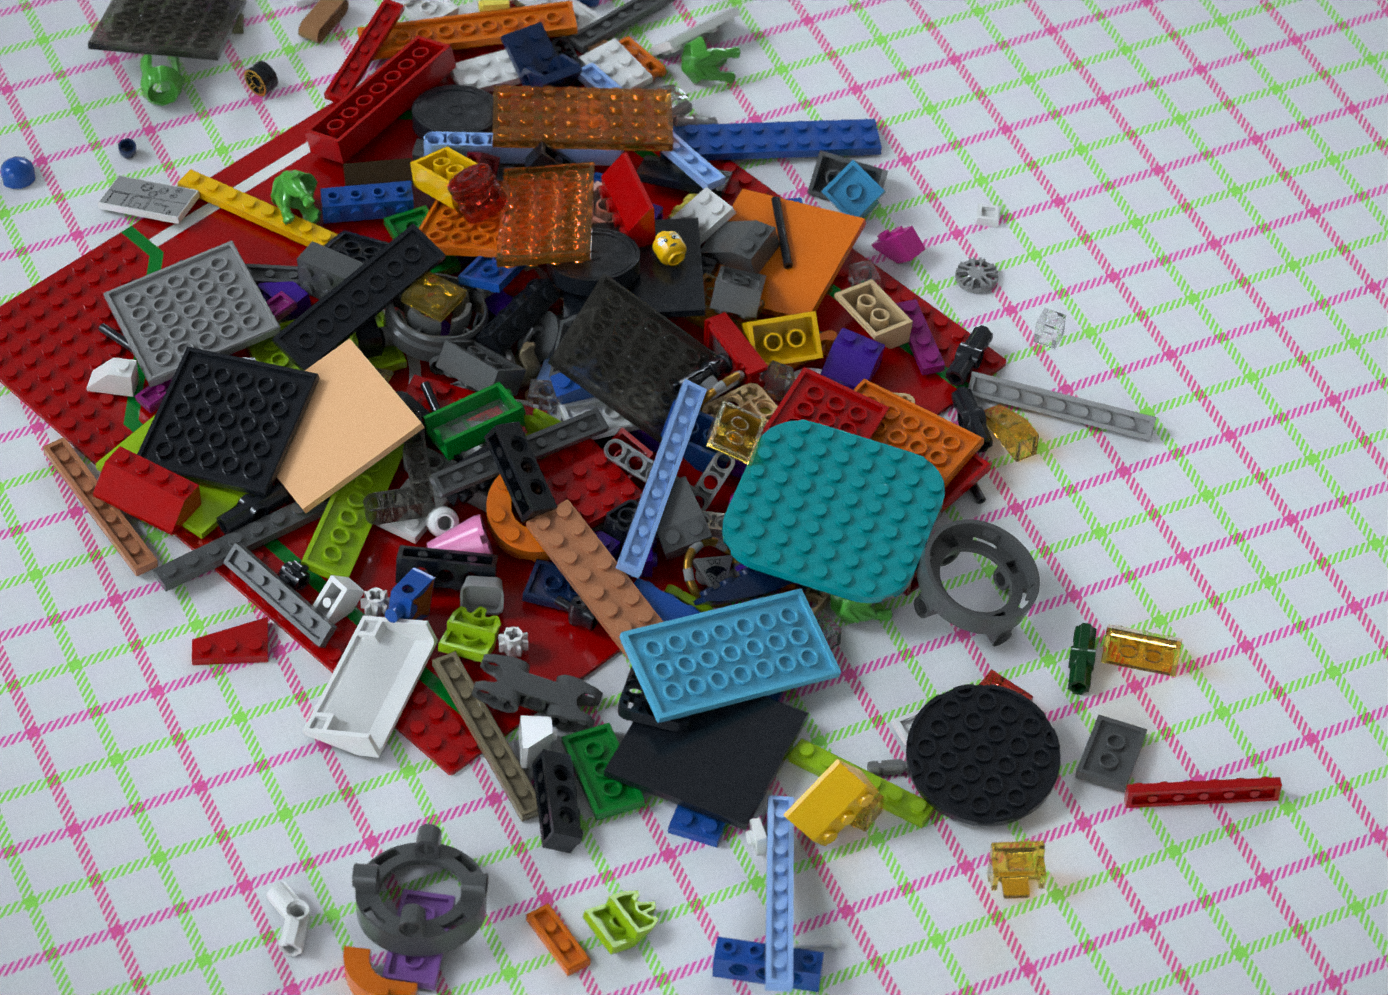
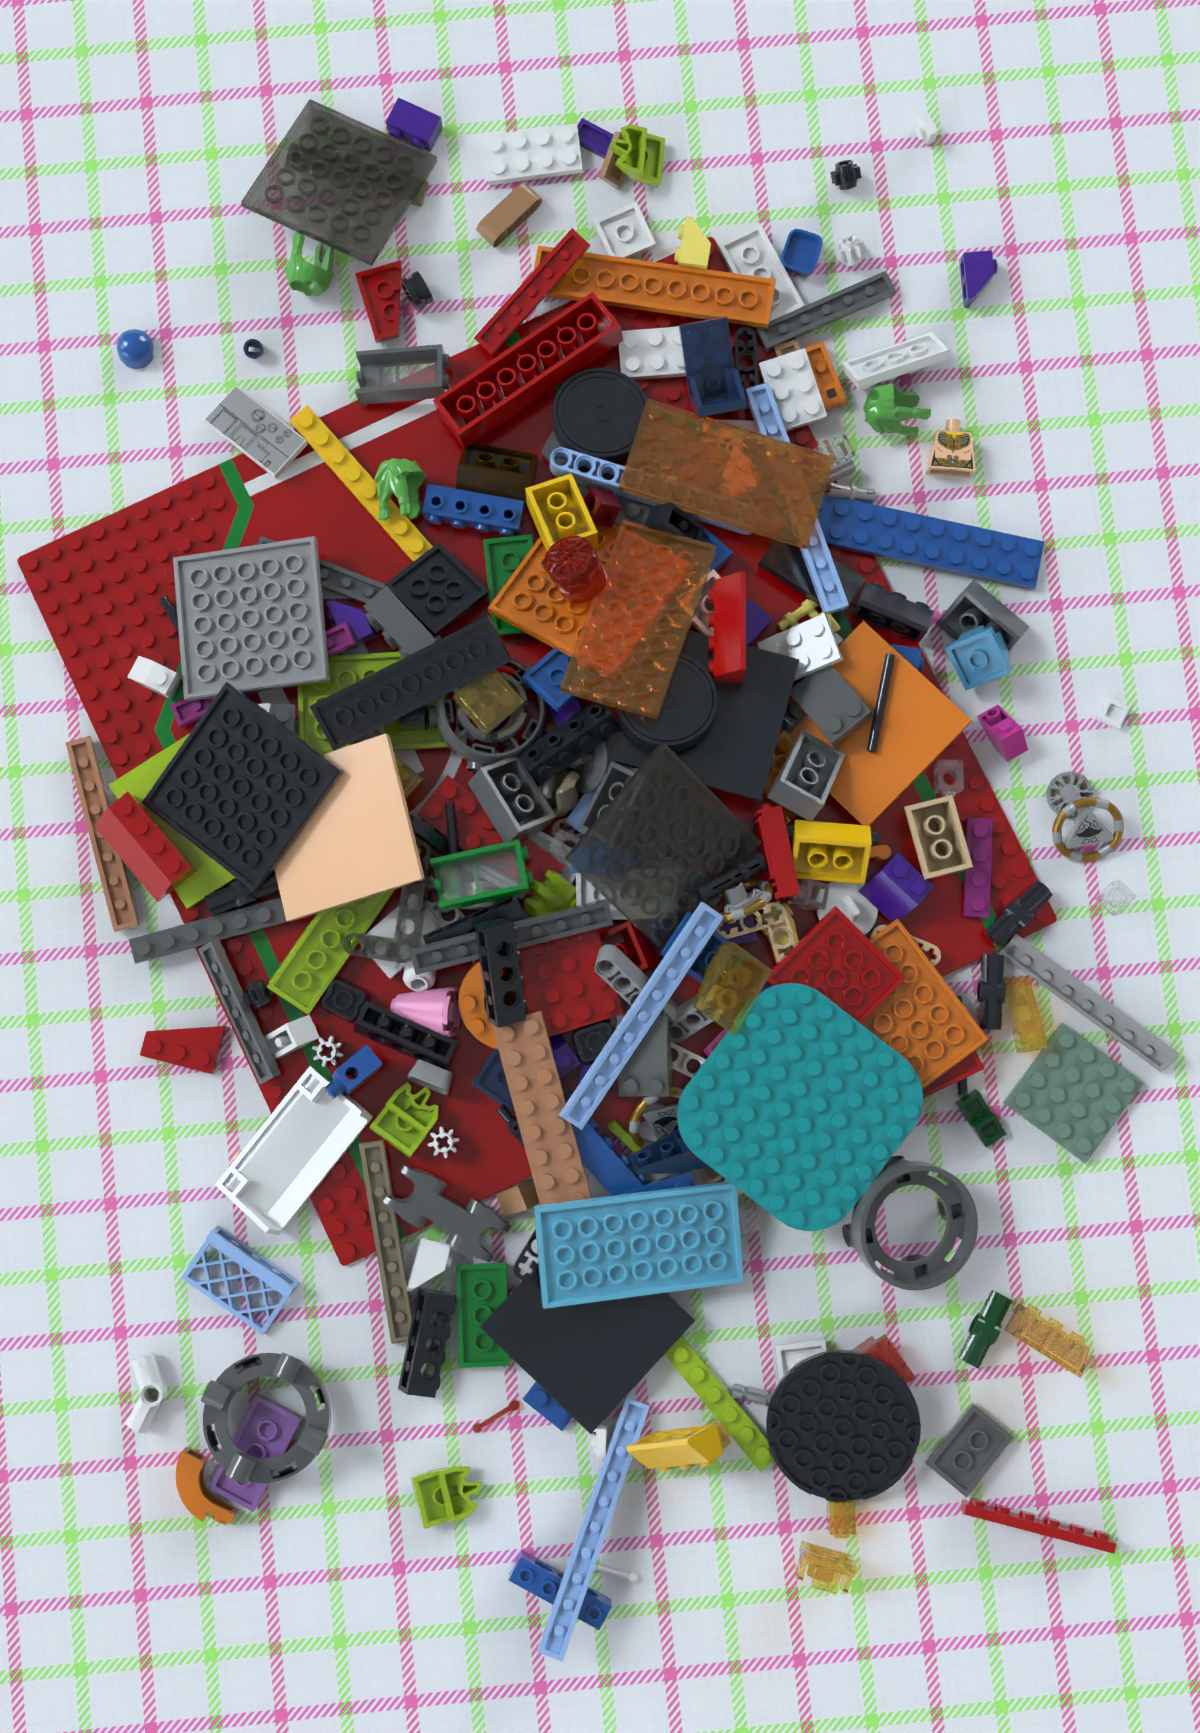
camera: 20 degrees right, 35 degrees up
orange tile [526,903,591,976] -> none
yellow head [652,231,687,266] -> none
none -> light blue fence [181,1226,300,1335]
none -> black piece [321,977,370,1023]
none -> red wing [355,260,402,343]
none -> dark grey door [355,344,450,406]
none -> clear red hinge [473,1400,520,1433]
none -> medium nougat slope [496,1178,540,1217]
none -> clear yellow brick [827,1500,856,1538]
none -> black slope [852,582,934,643]
none -> torso [925,419,975,478]
none -> dark green slope [955,1089,1007,1148]
none -> sand green plate [1003,1023,1143,1163]
none -> piece [1052,797,1124,862]

